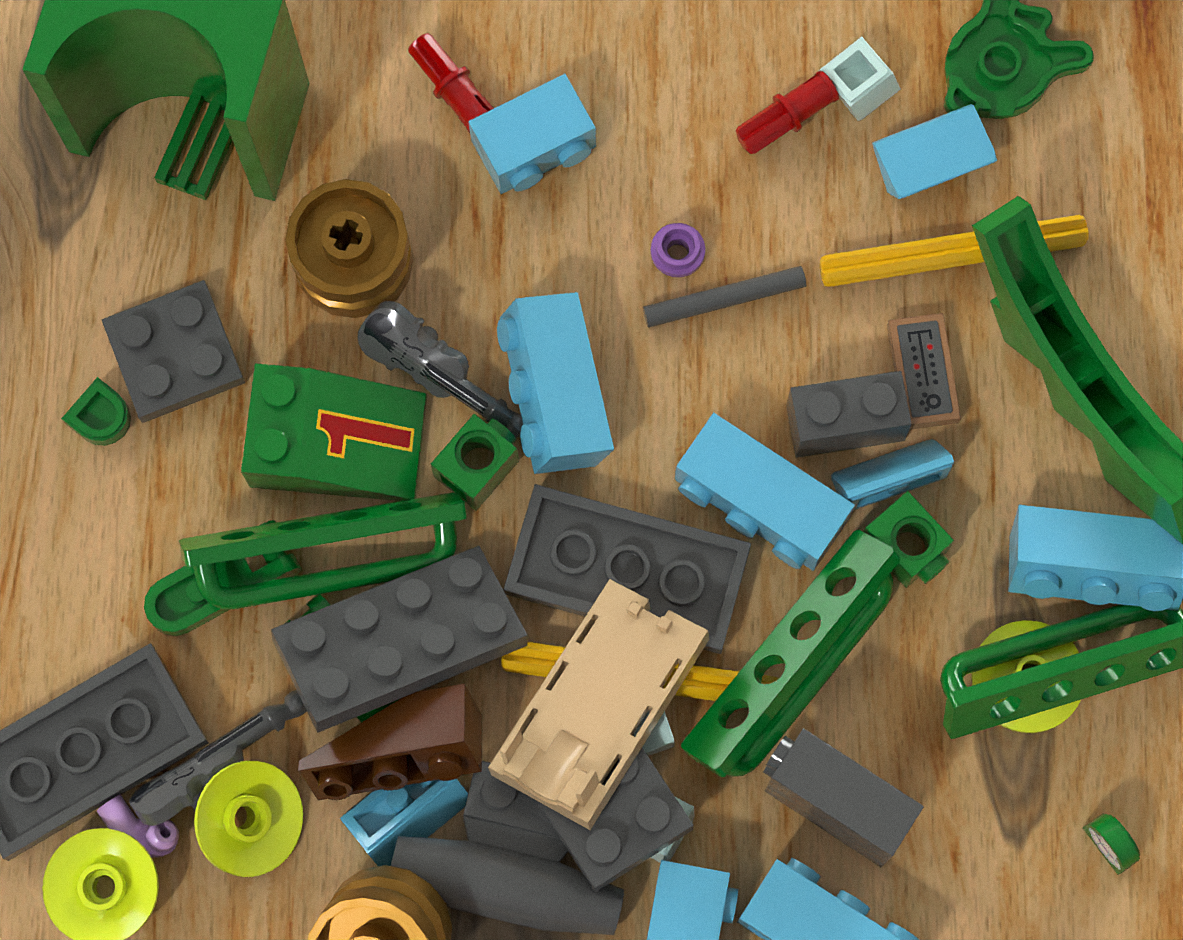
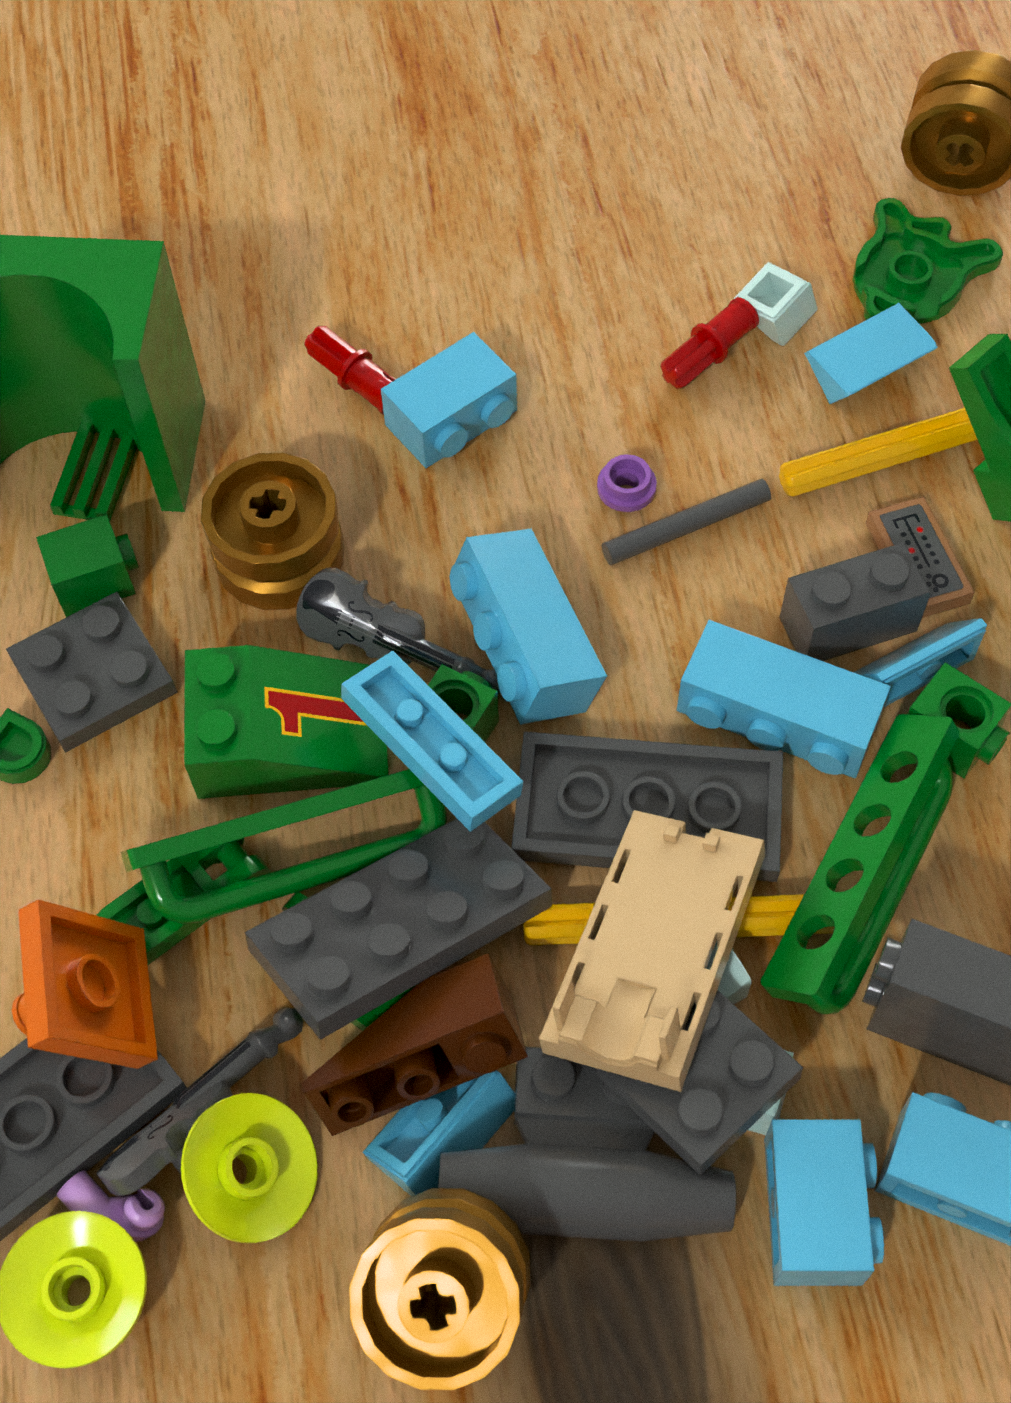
camera: 10 degrees left, 15 degrees down
none -> orange tile [12,899,158,1069]
none -> green brick [36,514,139,617]
none -> medium azure plate [341,650,523,832]

